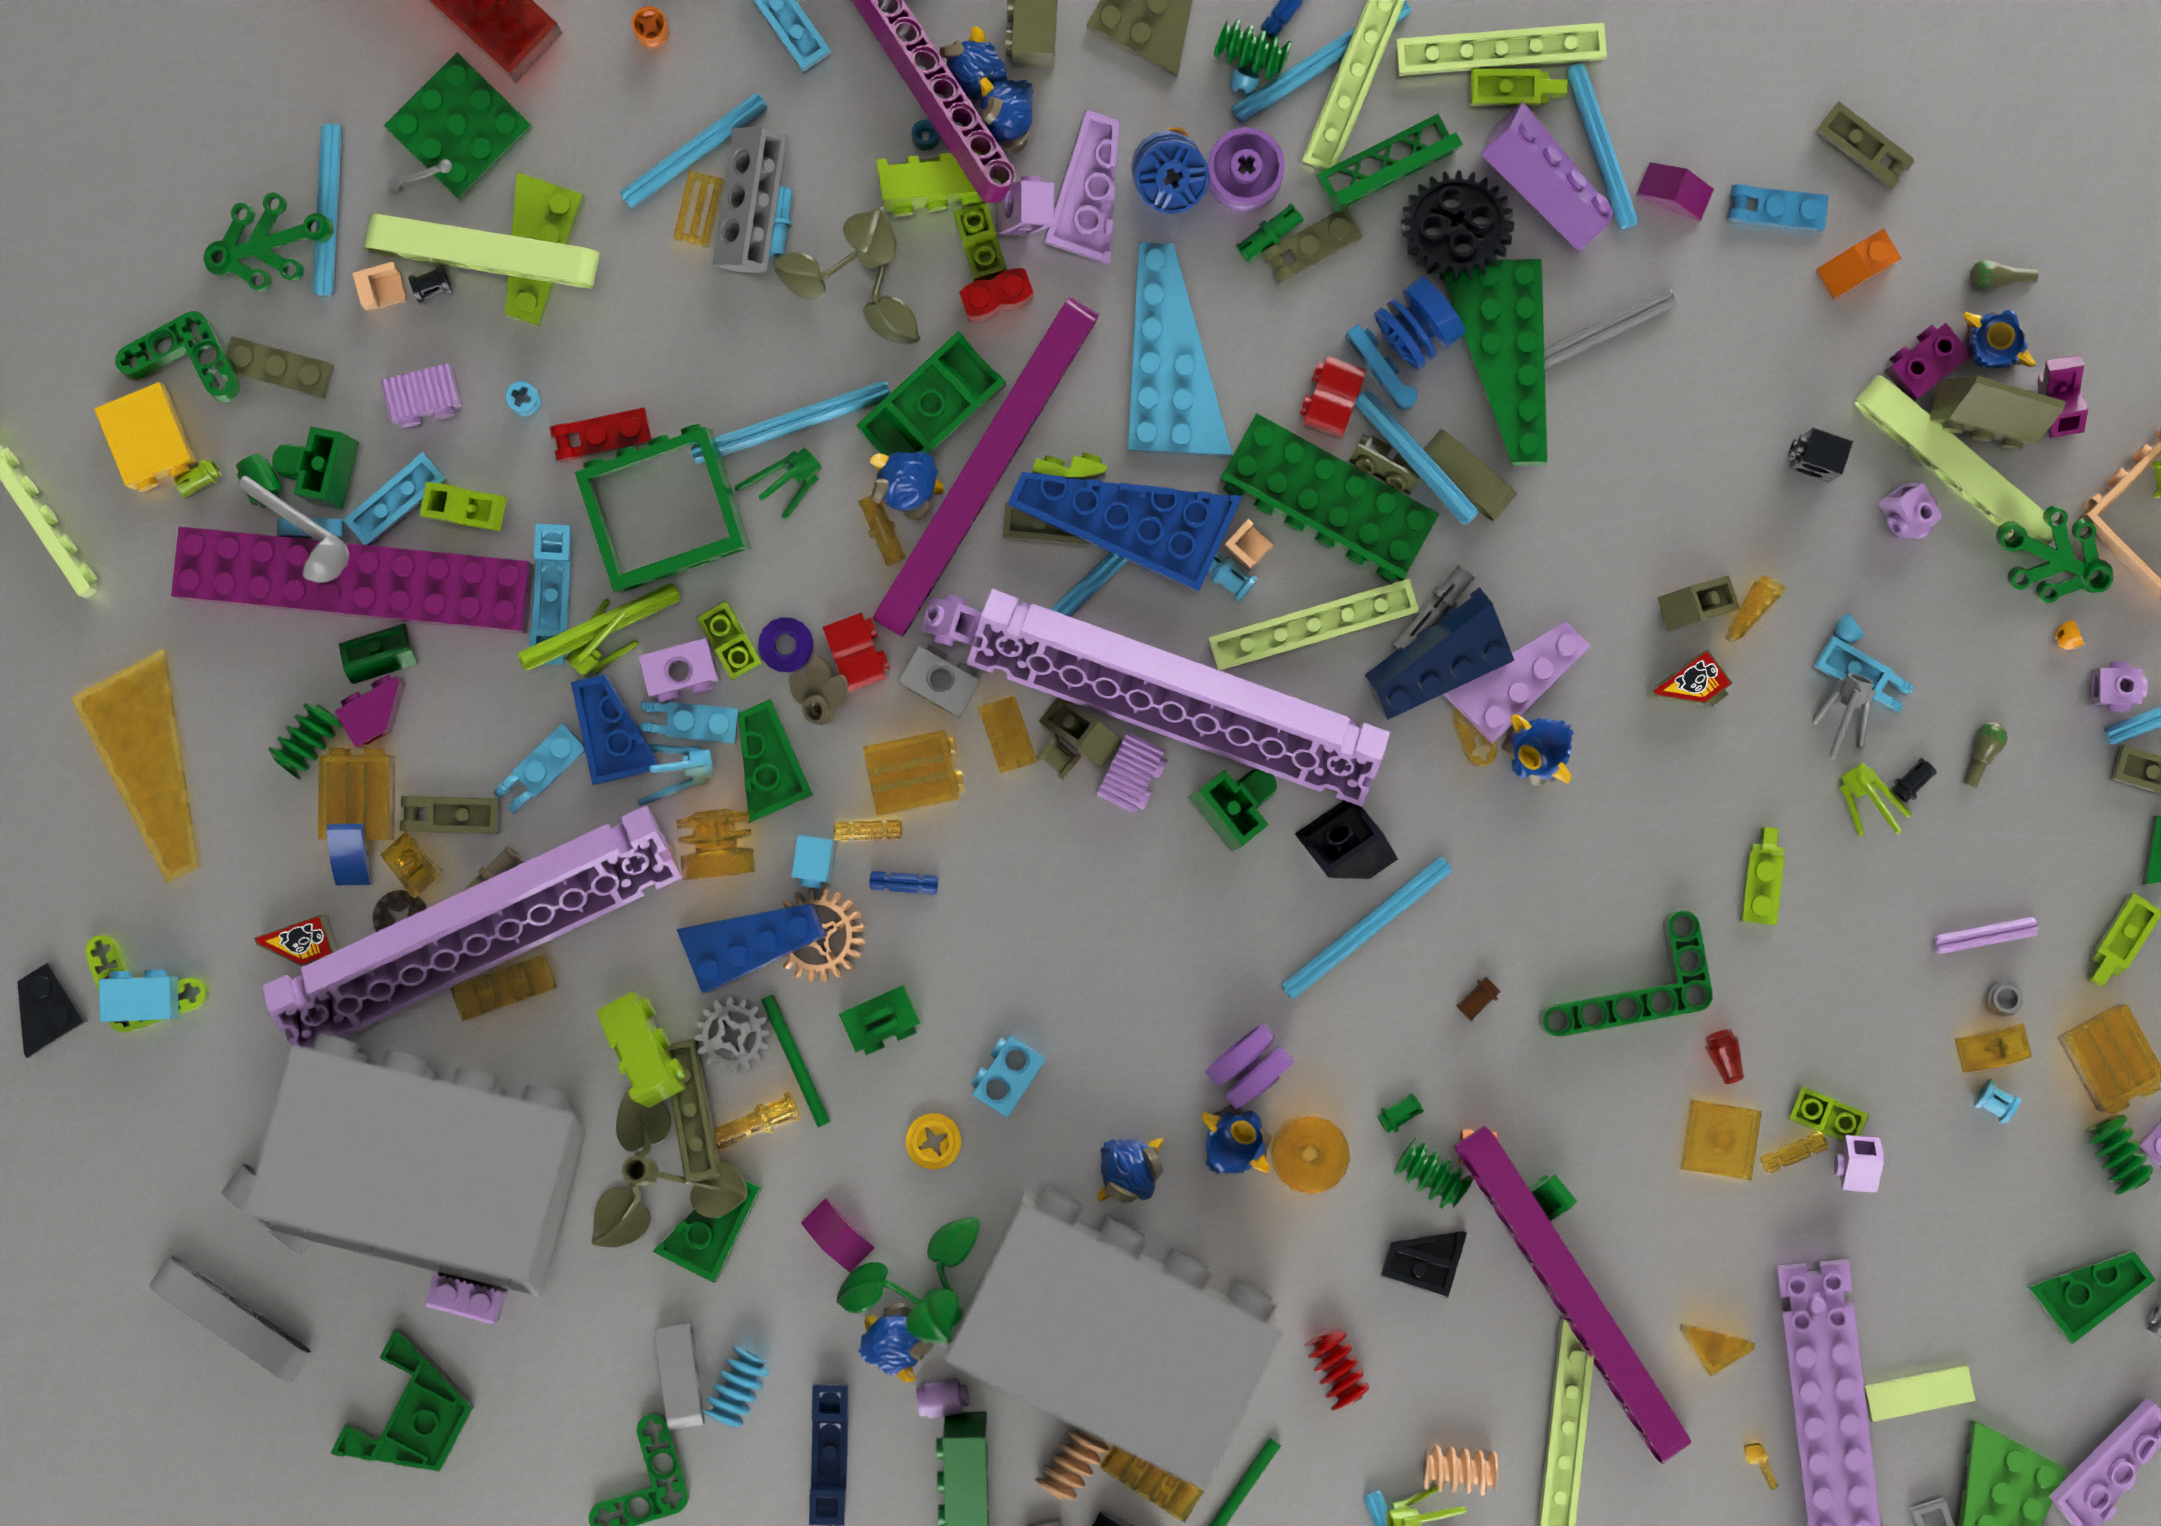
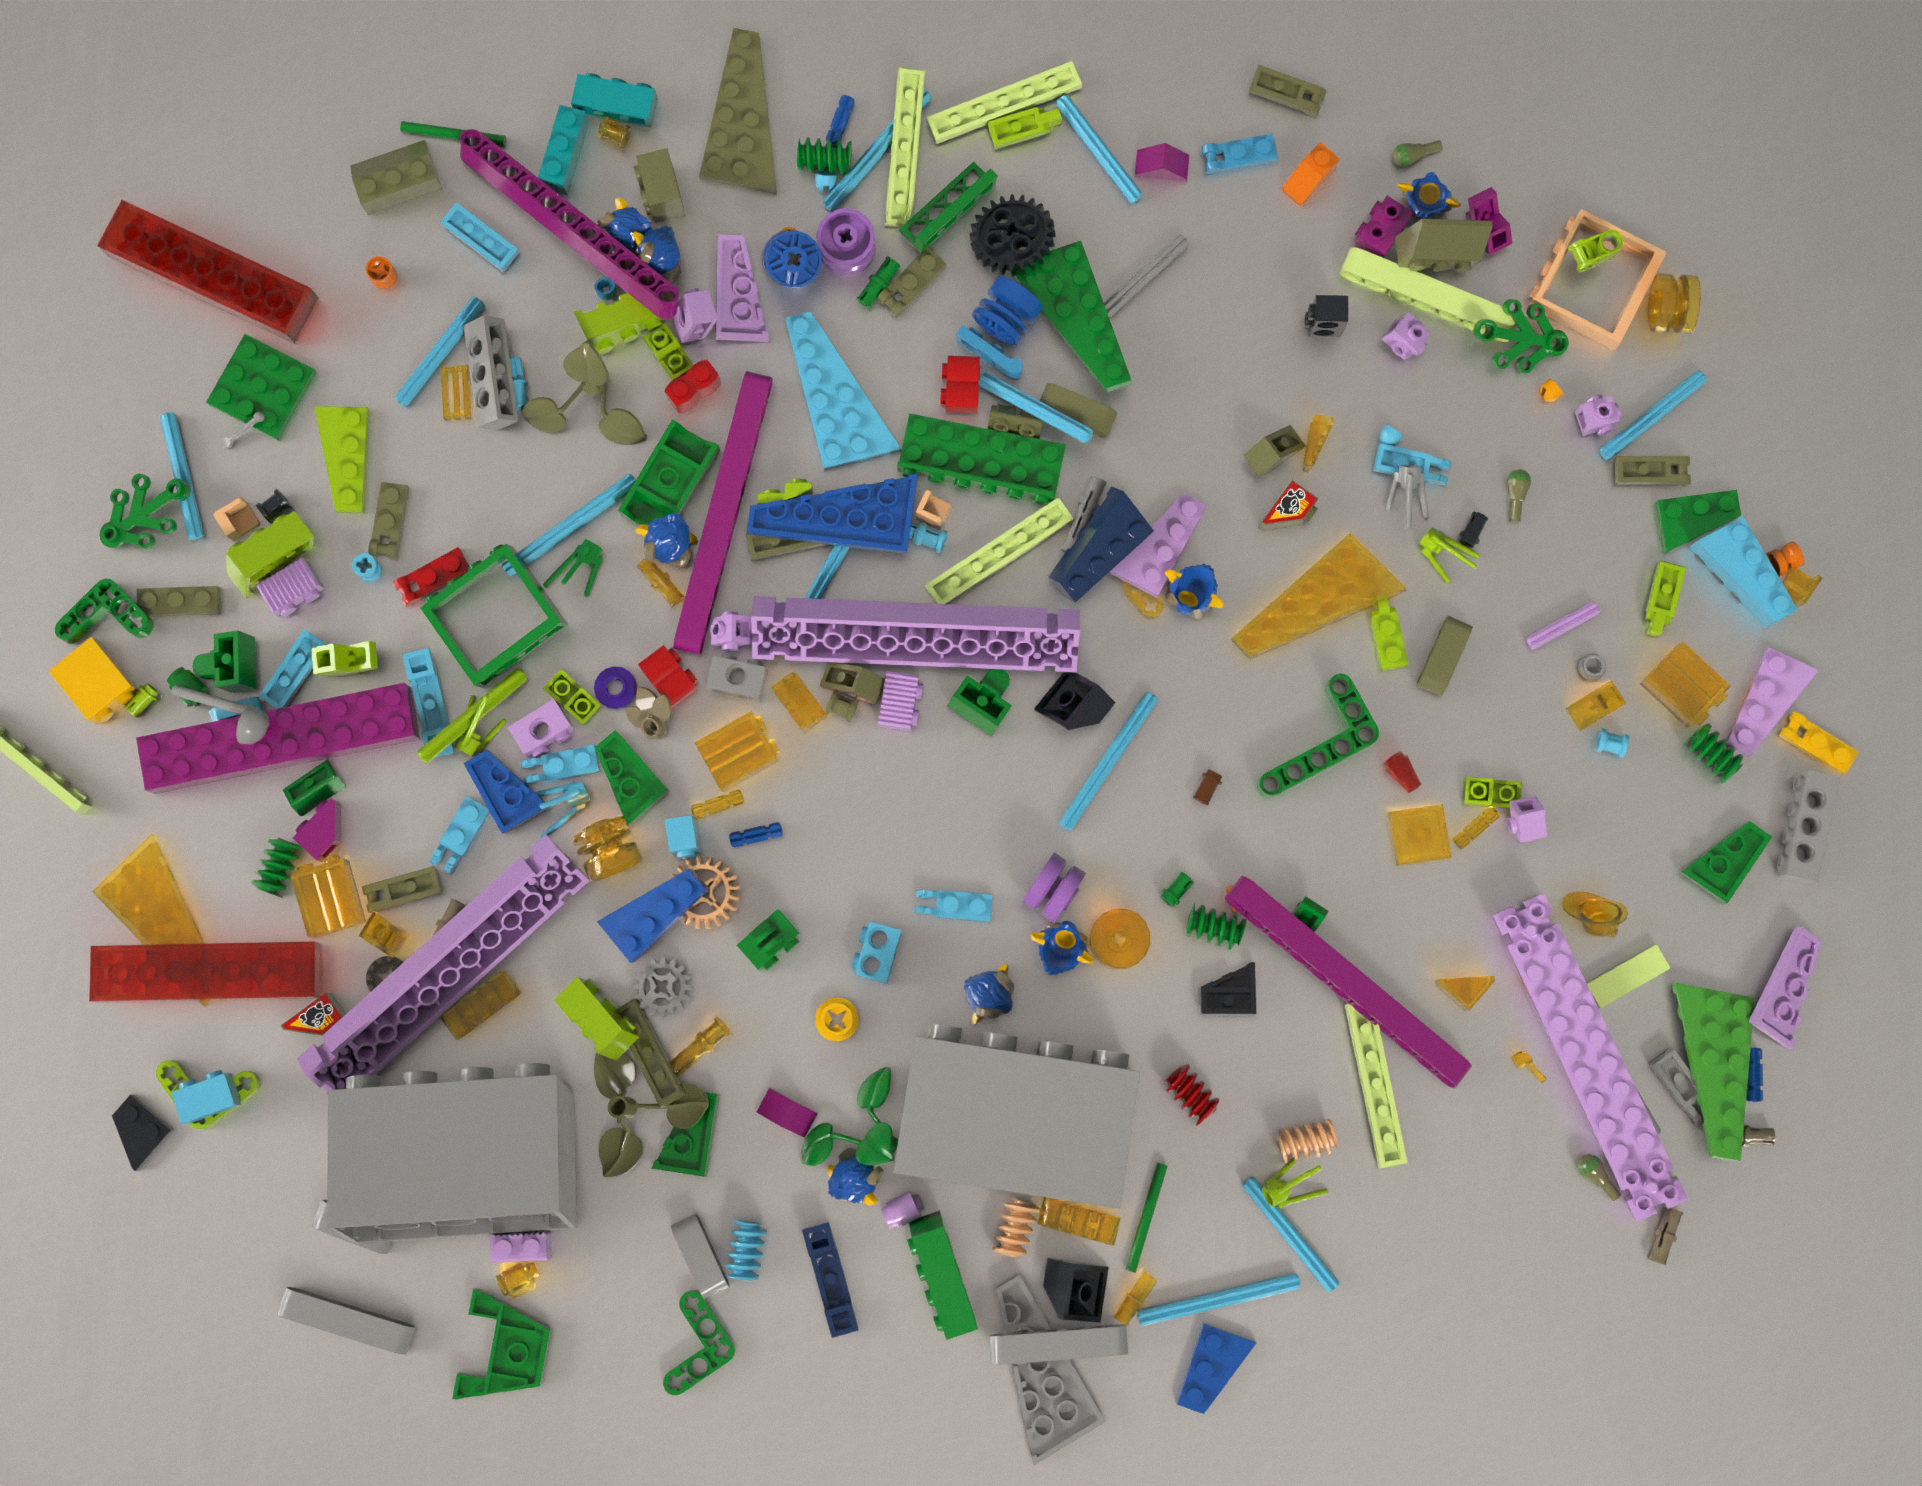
camera: 15 degrees left, 5 degrees down
blue slope [326,824,372,885] -> none
yellowish green beam [363,214,600,288] -> none
green bar [761,994,831,1127] -> none
medium lavender wedge [1480,102,1614,251] -> none
none -> clear red brick [89,941,321,1003]
none -> lime wedge [226,511,314,598]
none -> olive plate [368,482,409,559]
none -> clear yellow head [495,1261,539,1299]
none -> medium azure hinge [914,890,993,922]
none -> clear yellow wing [1232,533,1406,660]
none -> olive beam [1416,615,1473,696]
none -> clear yellow piece [1562,891,1628,938]

